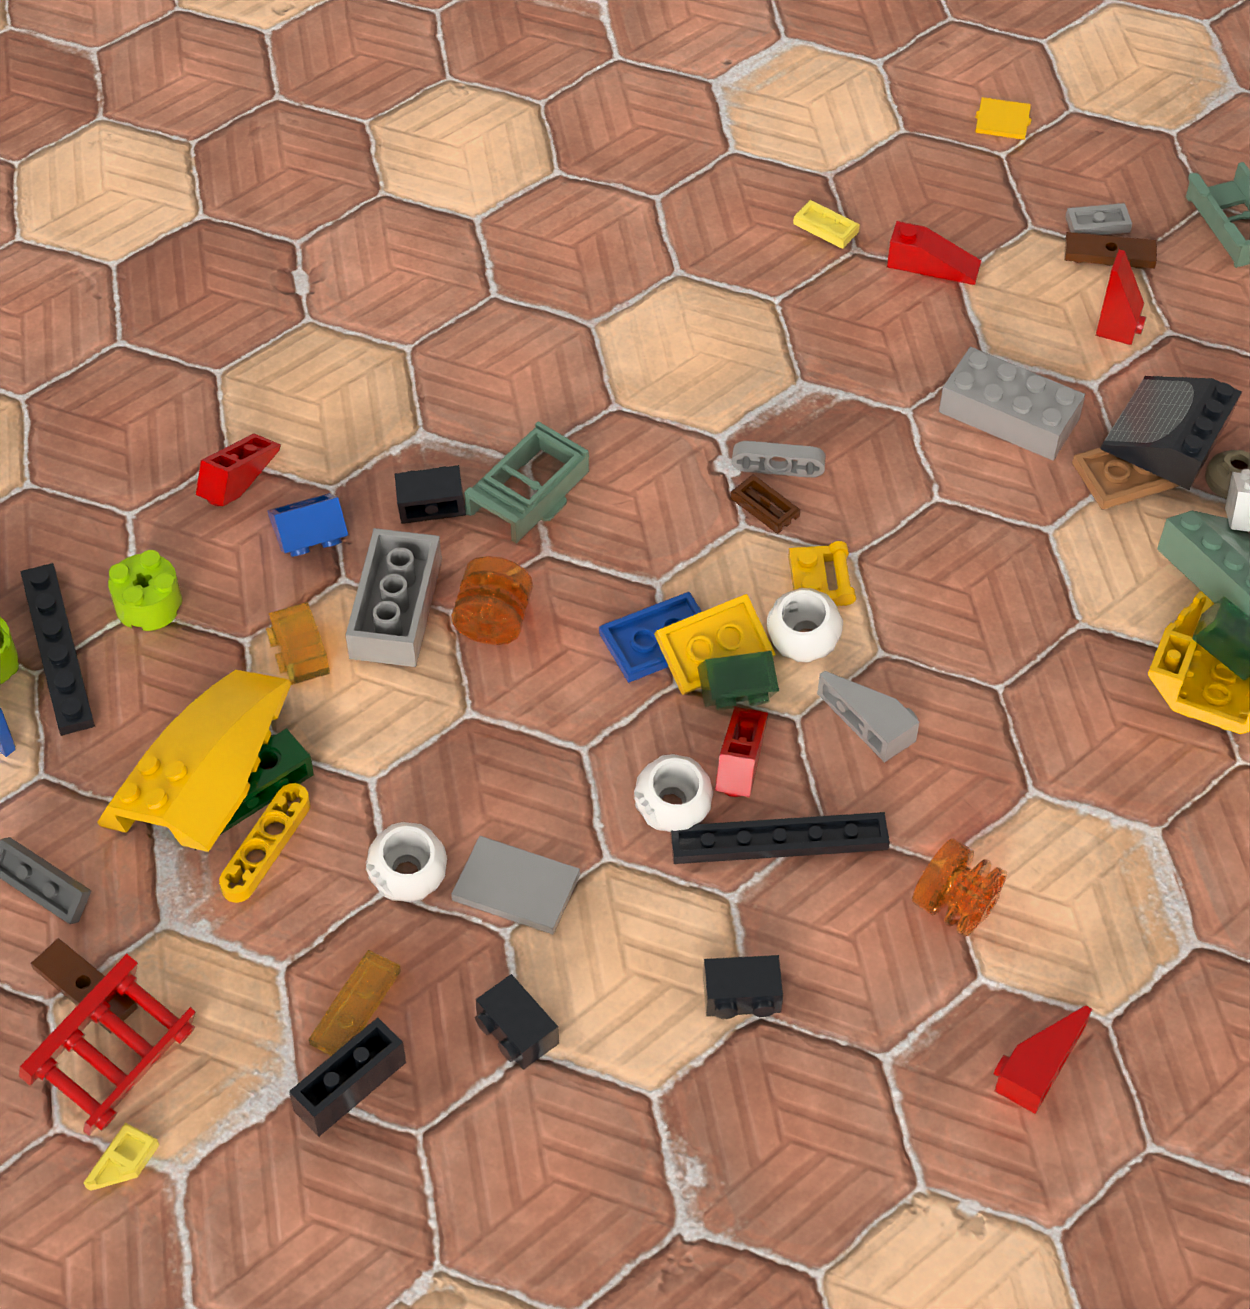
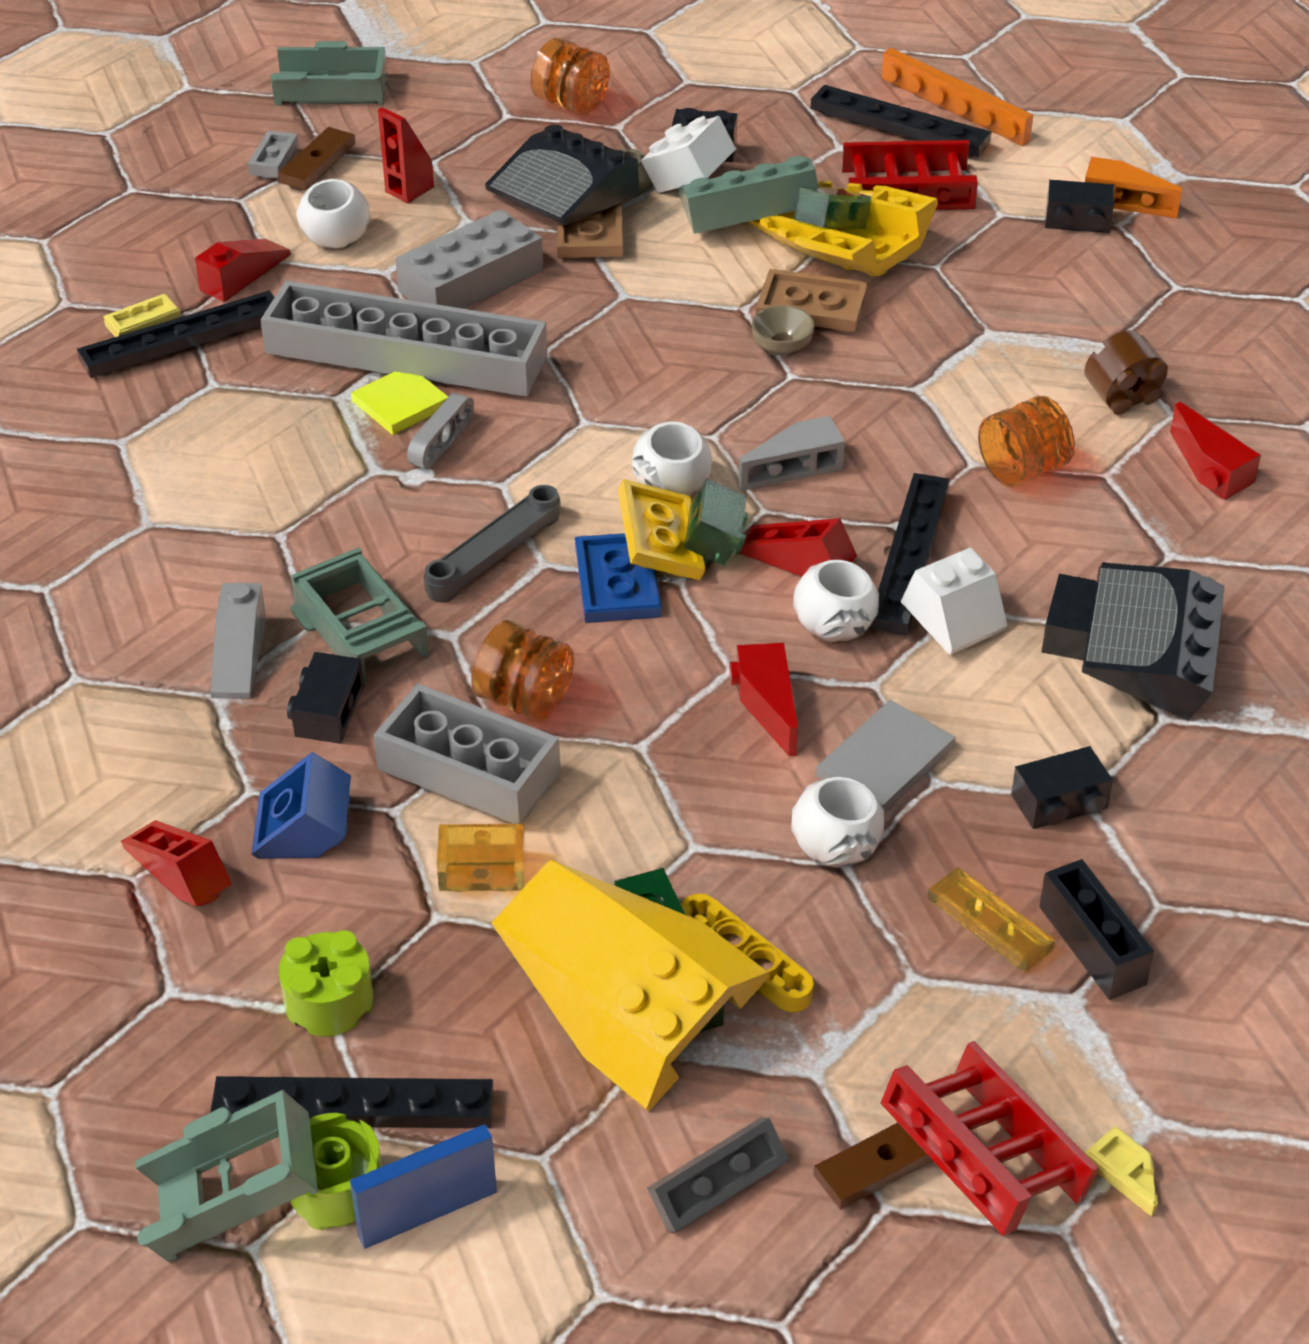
camera: 70 degrees left, 10 degrees down
reddish brown tile [730,474,801,534] -> none
yellow plate [788,541,856,606] -> none
yellow piece [975,97,1031,140] -> none
none -> black plate [77,290,275,378]
none -> light grey slope [210,582,266,699]
none -> light grey brick [261,280,548,397]
none -> white piece [297,179,370,249]
none -> neon yellow tile [351,371,448,435]
none -> dark grey piece [423,485,561,602]
none -> red slope [729,642,798,756]
none -> dark tan piece [751,305,814,356]
none -> medium nougat plate [756,269,868,332]
none -> white slope [901,547,1007,655]
none -> slope [1081,562,1225,721]
none -> reddish brown brick [1084,330,1168,415]

